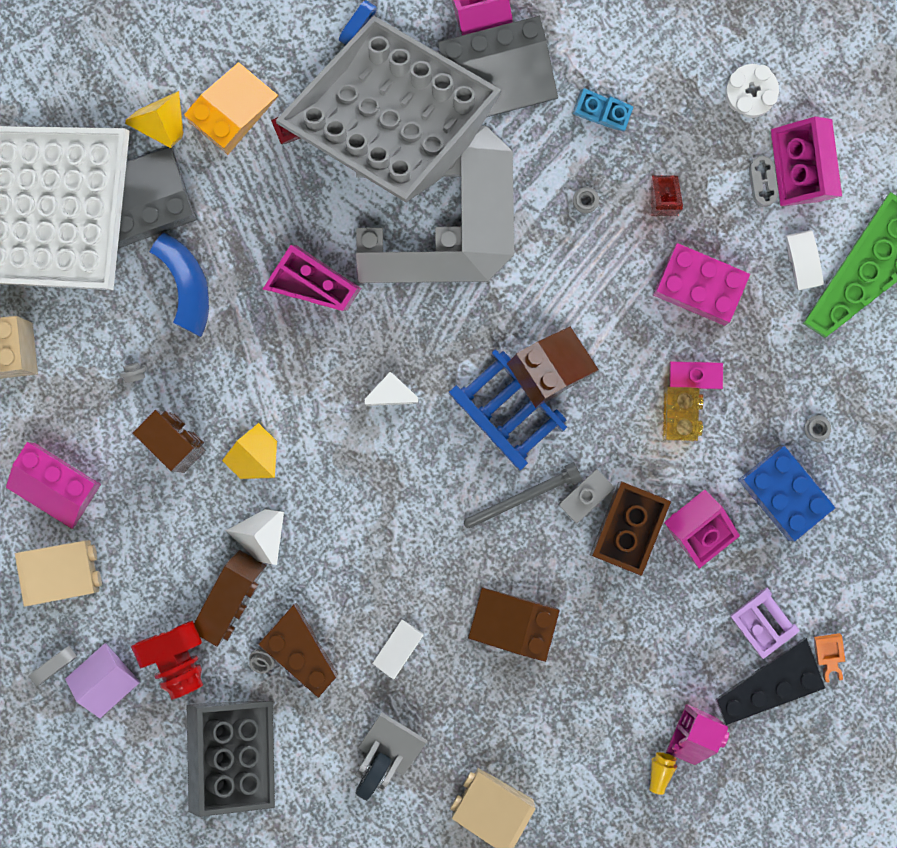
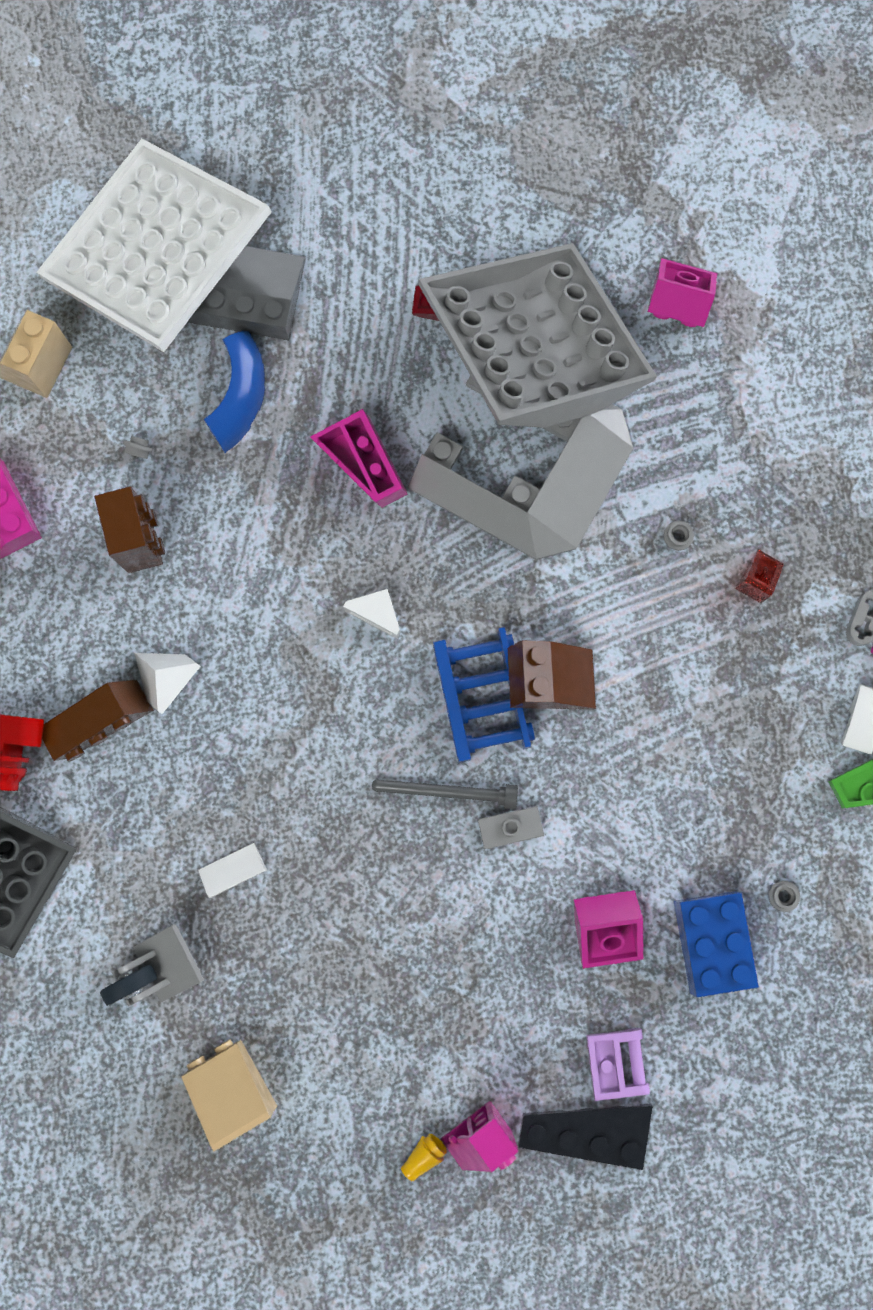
camera: 25 degrees right, 5 degrees down
yellow slope [125,91,183,148] -> none
light orange slope [184,62,279,155] -> none
yellow slope [222,423,278,479] -> none
light grey plate [249,649,276,674] -> none
reddish brown wedge [258,602,338,698] -> none
blue beam [339,0,377,45] -> none
dark grey slope [438,16,558,118] -> none
reddish brown slope [468,587,560,662] -> none
dark azure slope [572,88,634,131] -> none
reddish brown brick [590,481,671,576] -> none
dark pink brick [653,243,750,326] -> none
clear yellow brick [663,387,704,442] -> none
dark pink plate [669,362,723,390] -> none
orange plate [814,633,846,682] -> none

